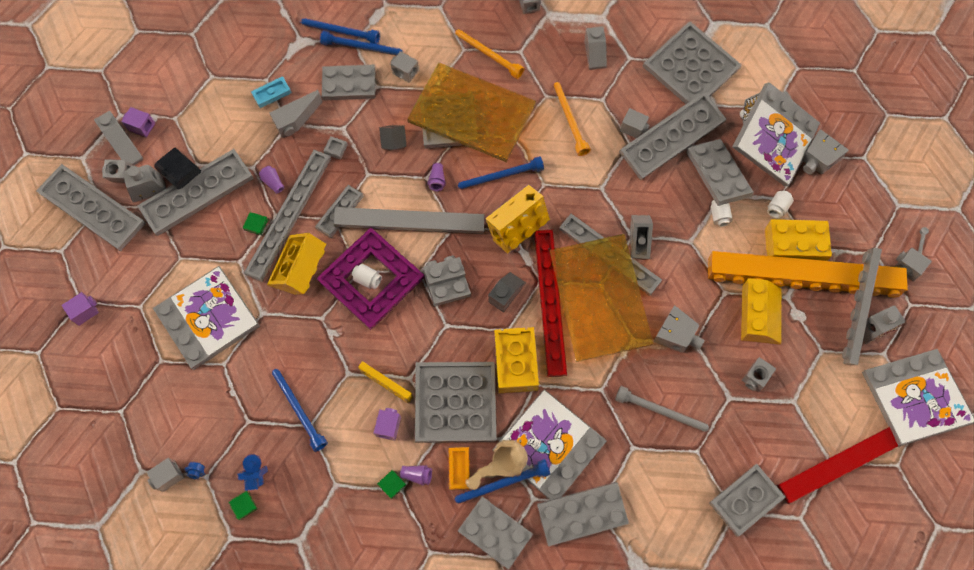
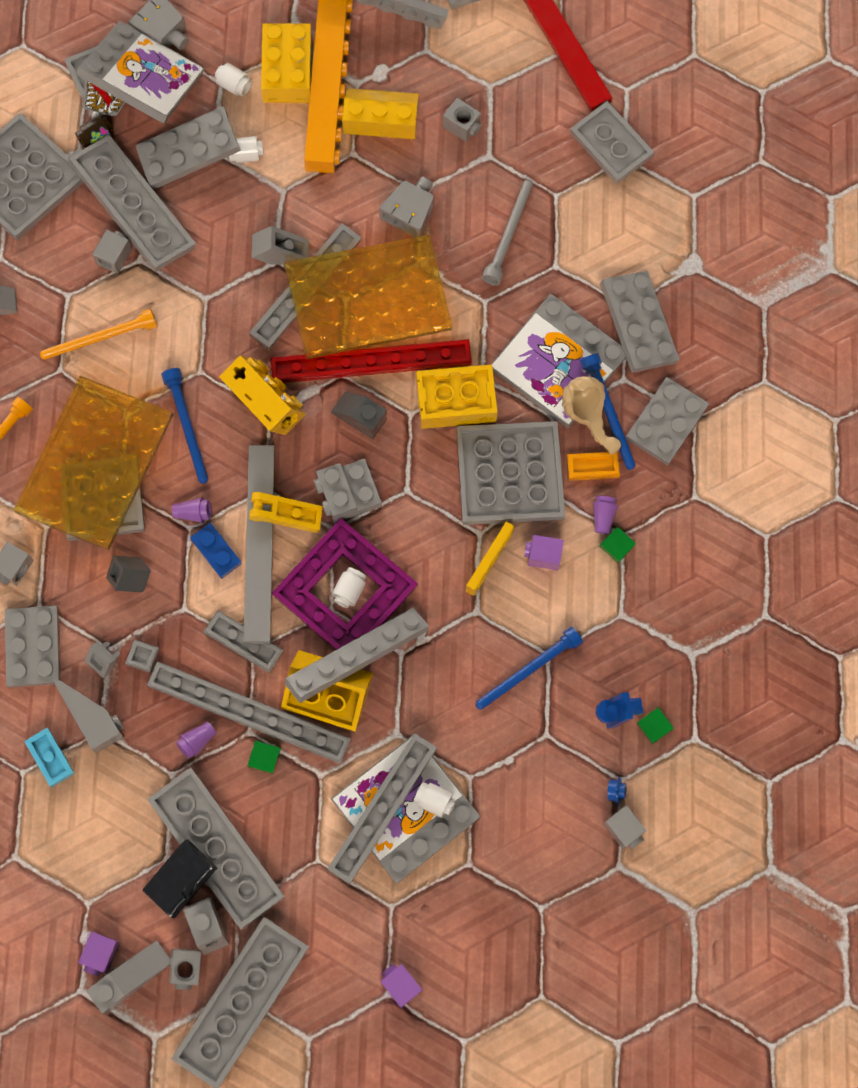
camera: 95 degrees left, 5 degrees up
none -> dark brown brick [75,115,113,149]
none -> light grey tile [85,641,120,678]
none -> blue plate [190,522,242,579]
none -> yellow plate [249,492,323,533]
none -> light grey plate [285,608,429,703]
none -> light grey plate [327,733,437,885]
none -> white brick [414,782,456,818]

